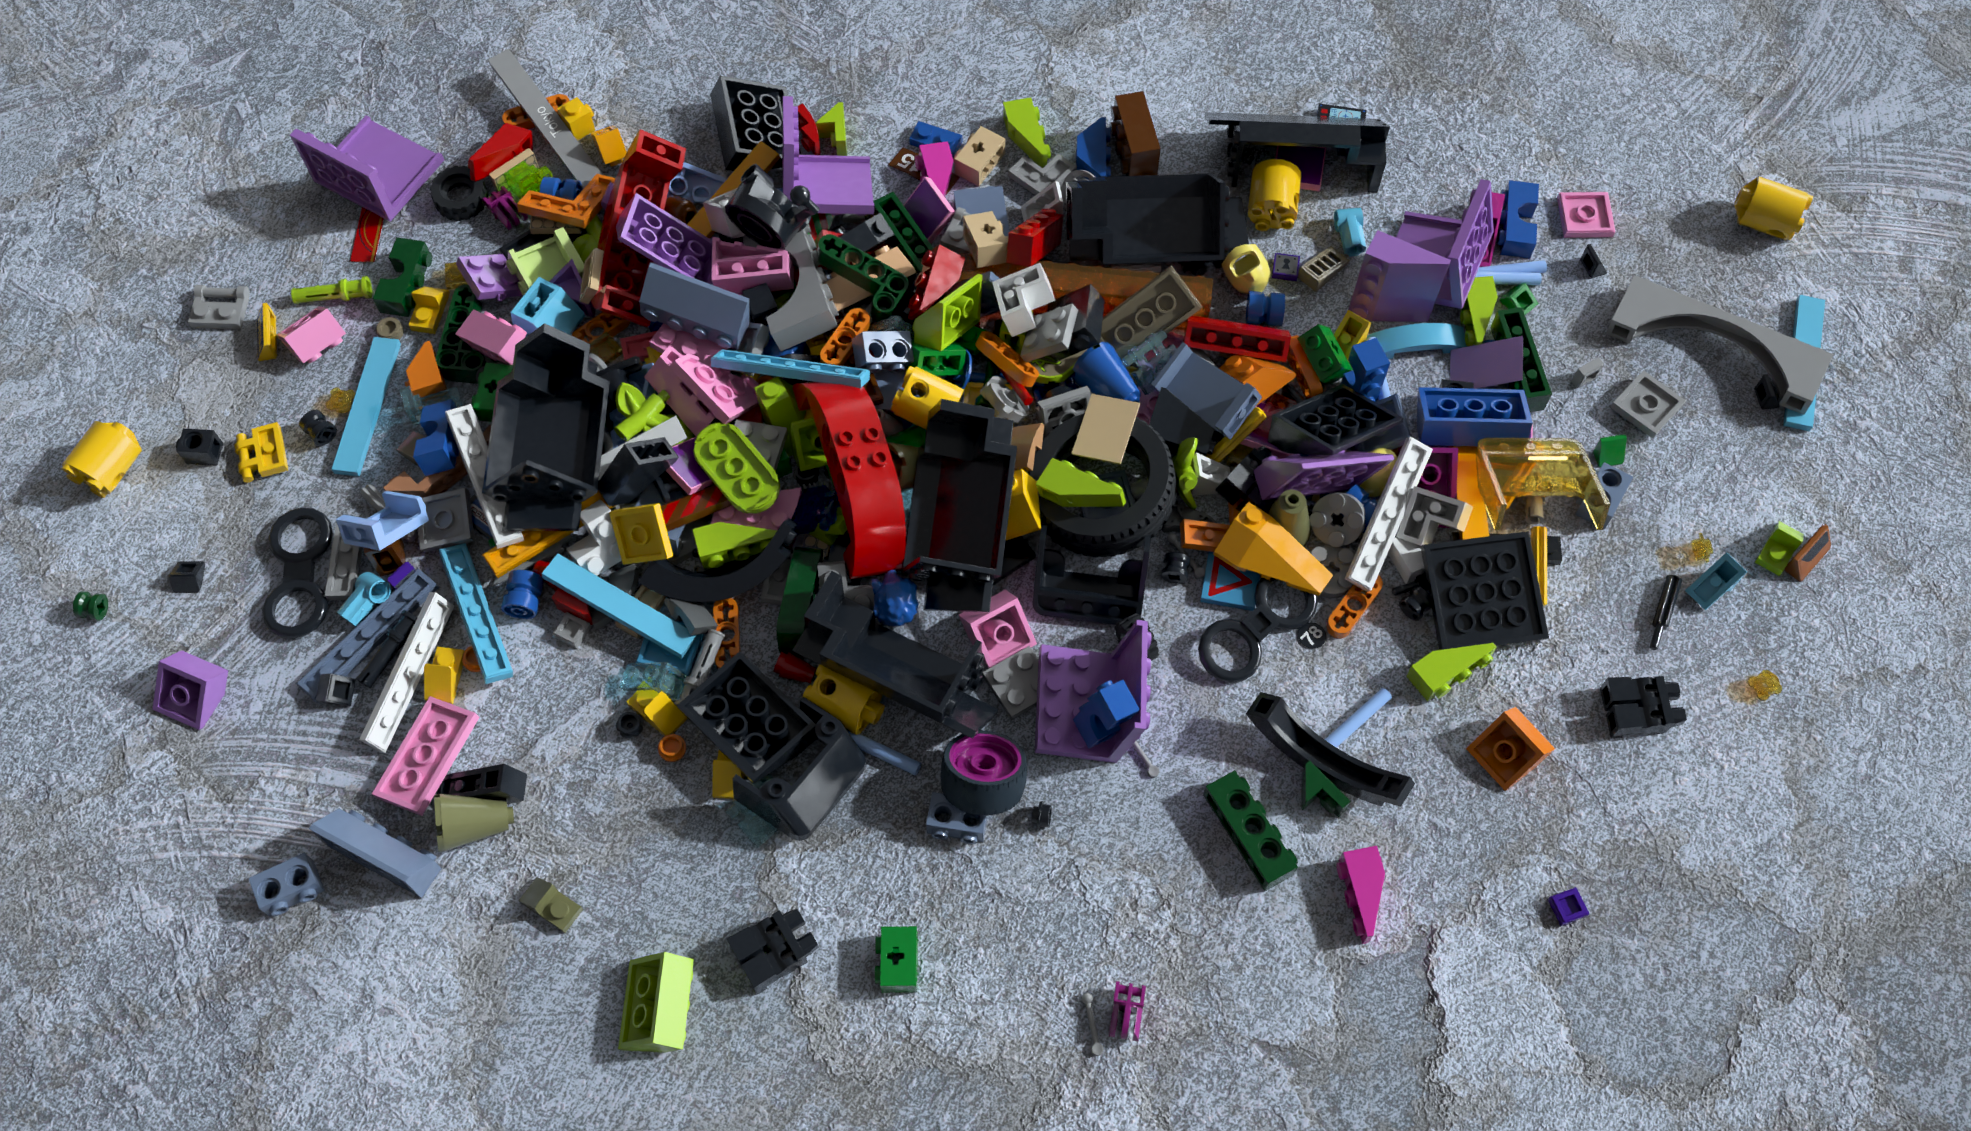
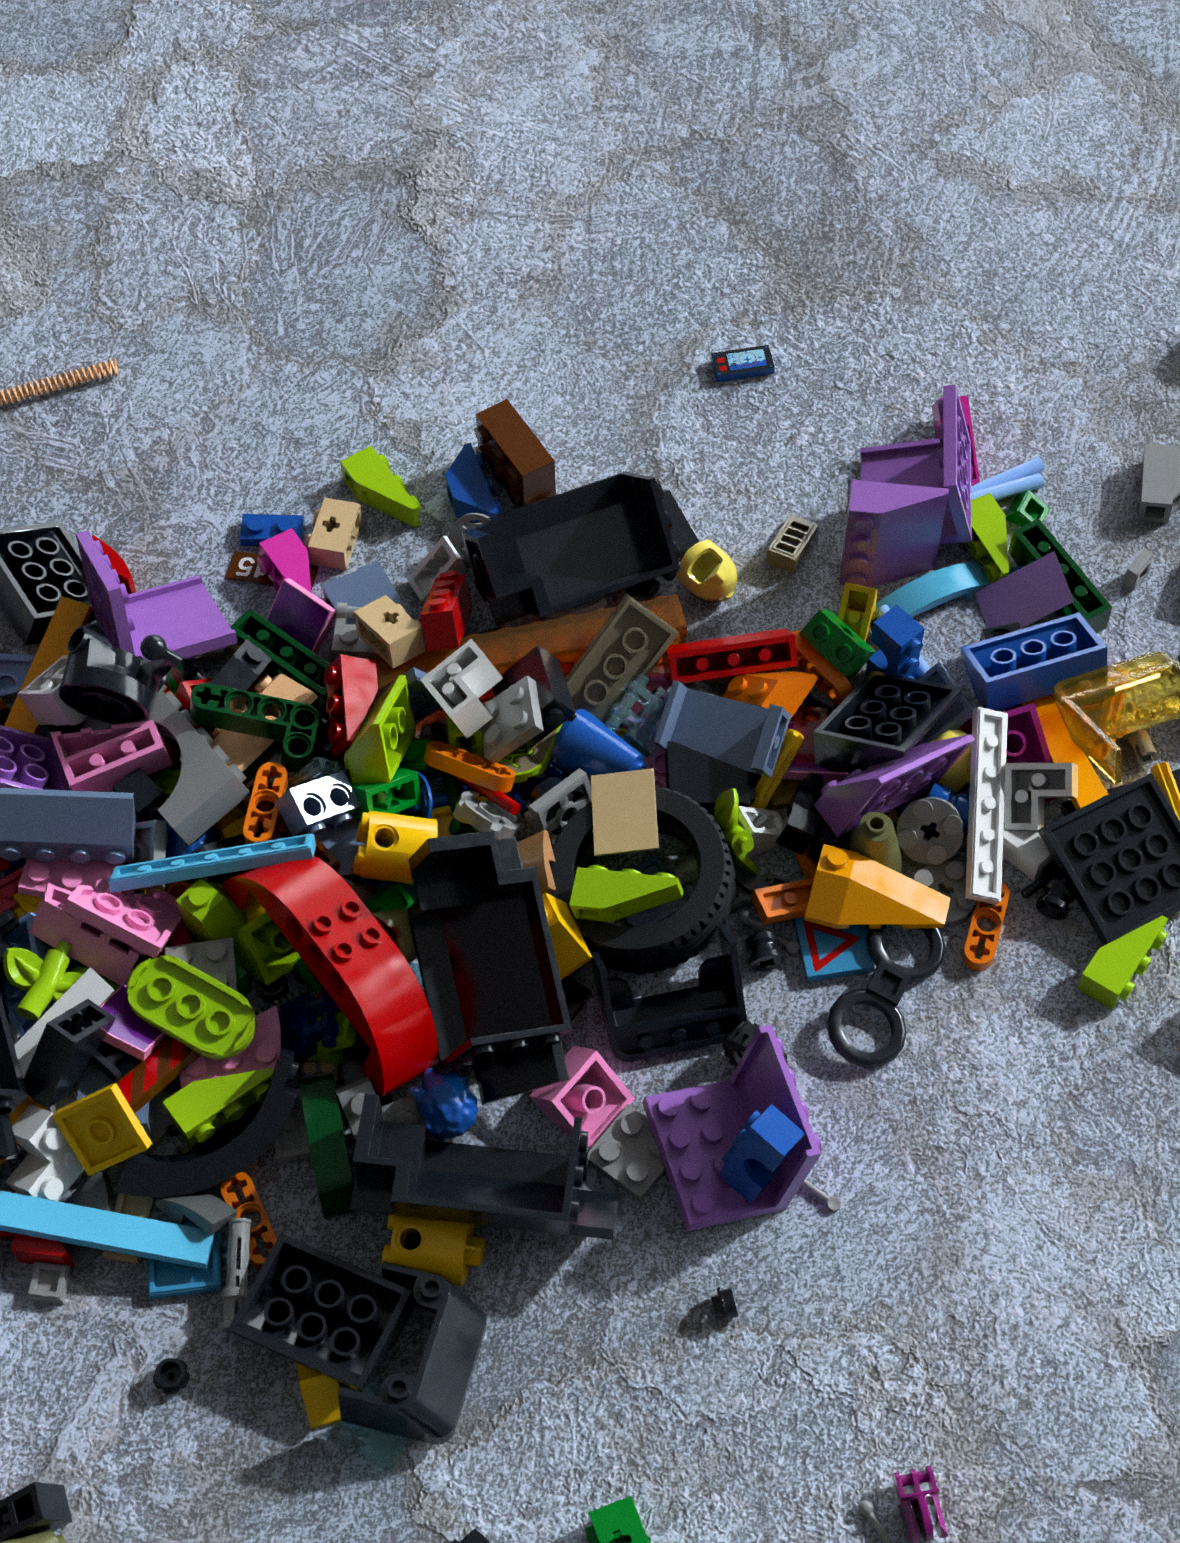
camera: 20 degrees left, 5 degrees down
clear light blue bracket [619,662,687,702] -> none
yellow slope [626,682,687,736] -> none
orange plate [658,734,687,762] -> none
red cone [773,652,817,684] -> none
lime slope [816,102,847,156] -> none
light blue piece [847,730,922,776] -> none
sand blue brick [926,792,988,844] -> none
wheel [940,730,1027,816] -> none
light grey plate [1008,154,1077,195] -> none
dark green brick [1203,770,1298,892] -> none
black panel [1205,112,1390,193] -> none
blue wheel [1246,291,1285,326] -> none
black arch [1246,692,1415,807] -> none
yellow cylinder [1248,159,1301,231] -> none
tile [1272,253,1300,281] -> none
dark purple tile [1275,145,1326,191] -> none
black sticker [1298,622,1326,649] -> none
dark green slope [1301,761,1351,817] -> none
light blue piece [1325,688,1392,748] -> none
medium azure piece [1334,207,1366,257] -> none
dark pink slope [1336,846,1385,944] -> none
blue arch [1497,180,1539,259] -> none
bright pink tile [1557,192,1615,238] -> none
black slope [1580,244,1607,279] -> none

